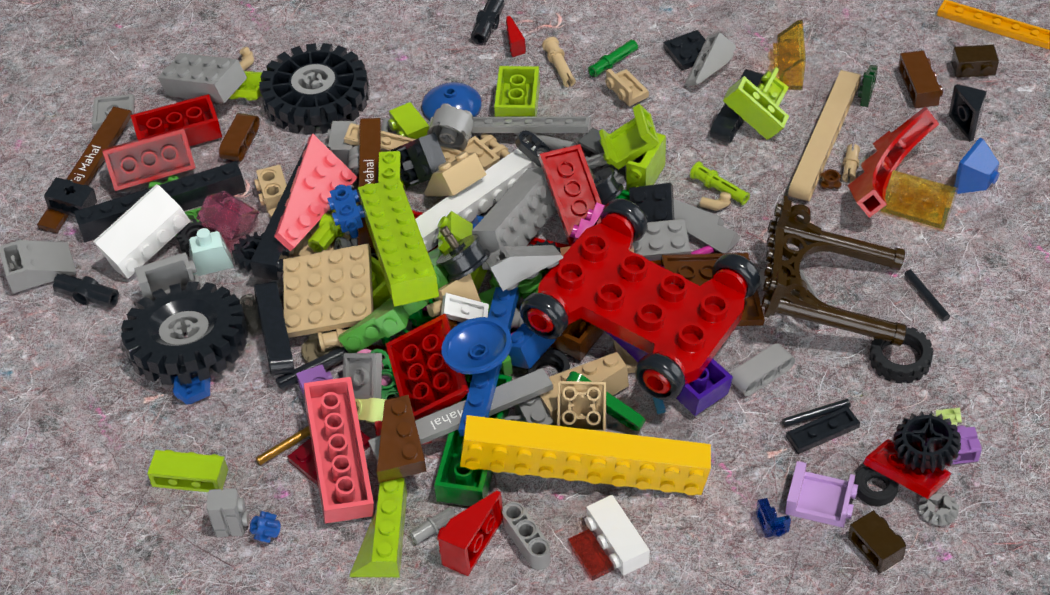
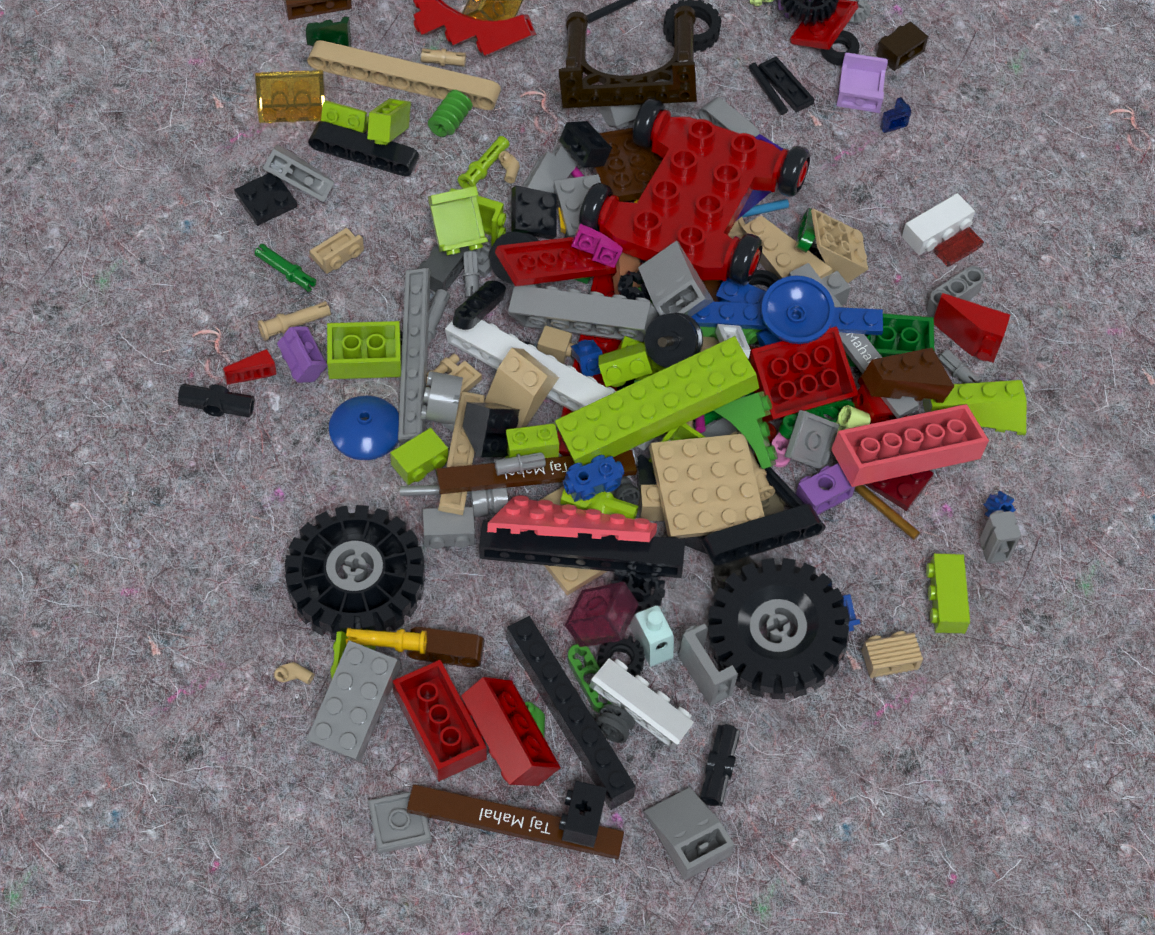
camera: 105 degrees left, 10 degrees up
tan brick [254,165,287,213] -> none
yellow brick [460,415,711,495] -> none
reddish brown plate [820,169,842,189] -> none
none -> medium lavender brick [277,327,327,383]
none -> yellow pin [346,628,427,654]
none -> bright green piece [428,90,473,137]
none -> light grey axle [495,453,546,476]
none -> black brick [559,121,612,168]
none -> tan brick [861,631,923,678]

